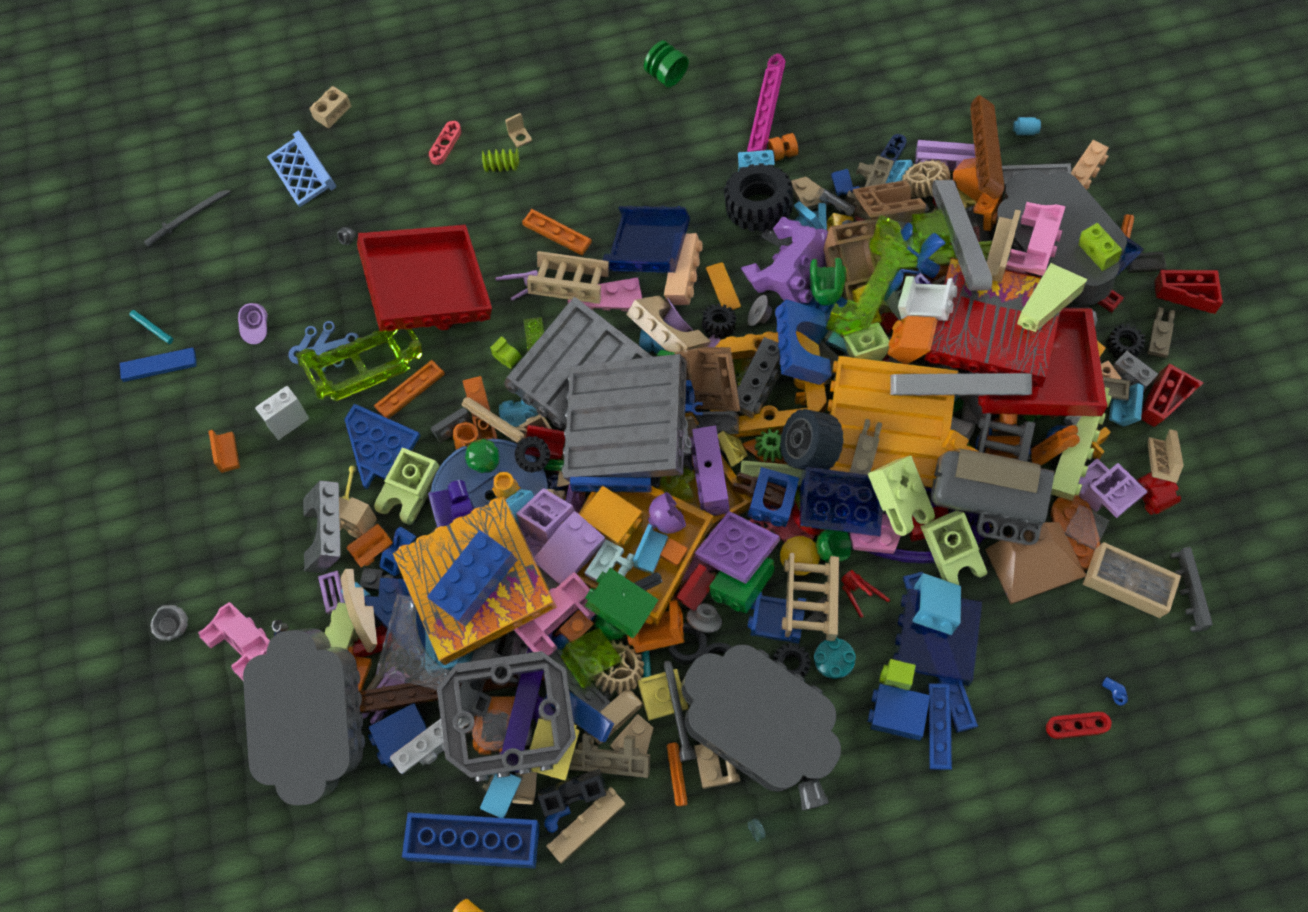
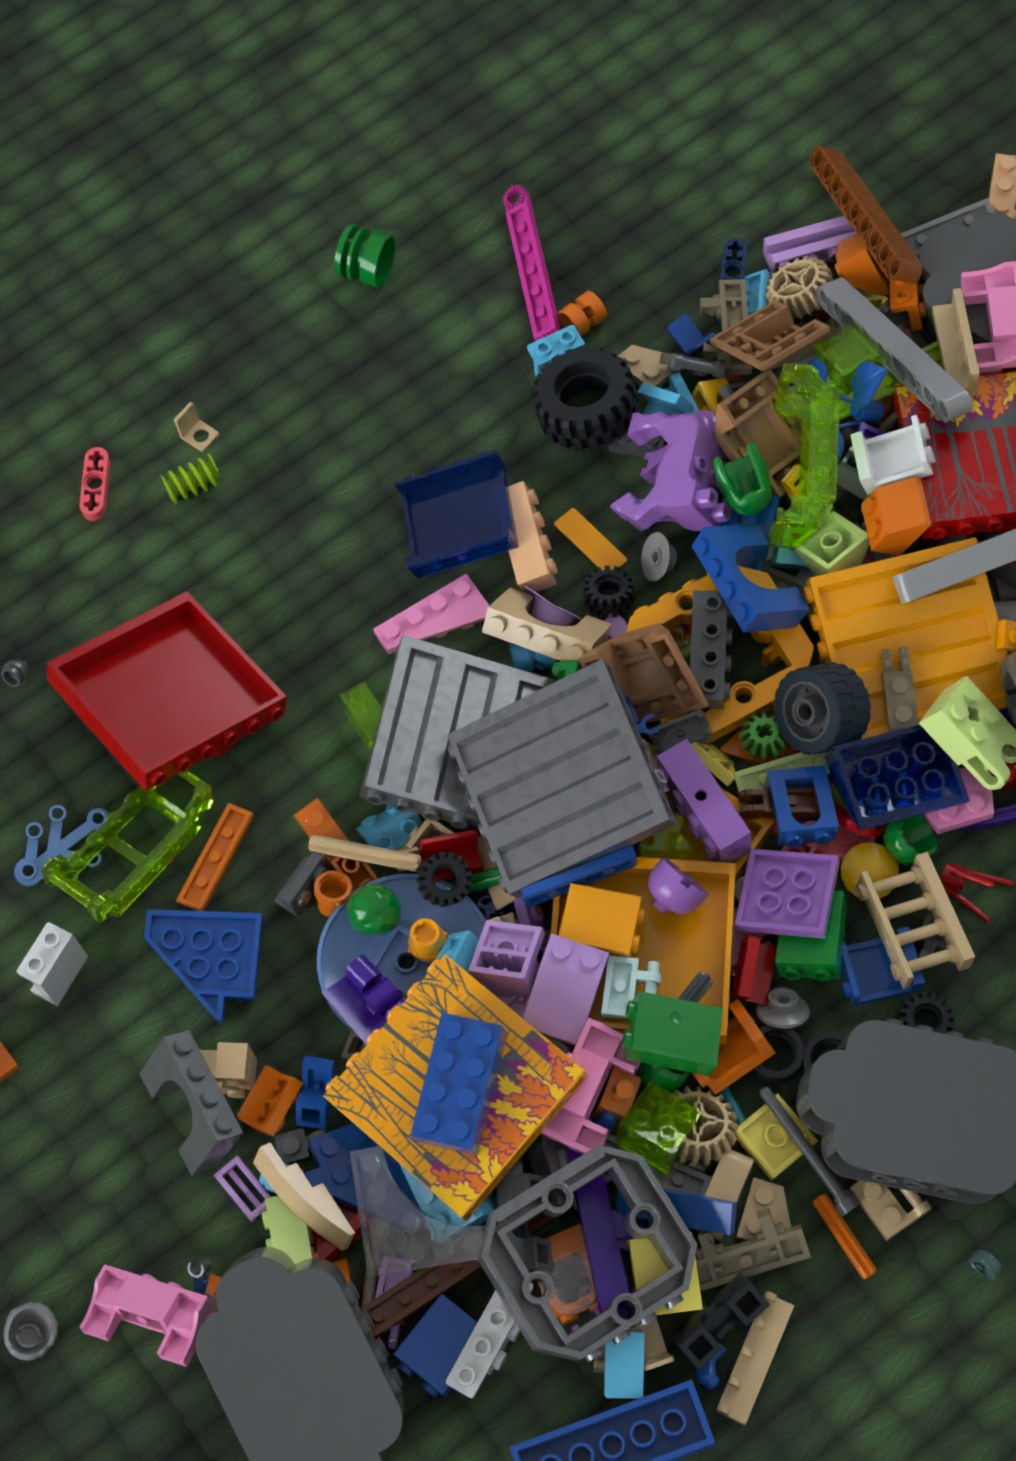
camera: 20 degrees left, 0 degrees up
light yellow hinge [342,466,356,501] -> none
yellowish green brick [374,448,440,525] -> none
lime leg [490,336,522,369] -> none
lavender plant [495,270,538,300] -> none
orange tile [522,209,592,255] -> none
tan fence [527,251,609,304] -> none
medium azure panel [633,524,668,574] -> none
orange tile [660,538,688,567] -> none
teal dish [814,637,856,679] -> none
red tile [879,312,899,335] -> none
medium azure brick [1013,117,1041,135] -> none

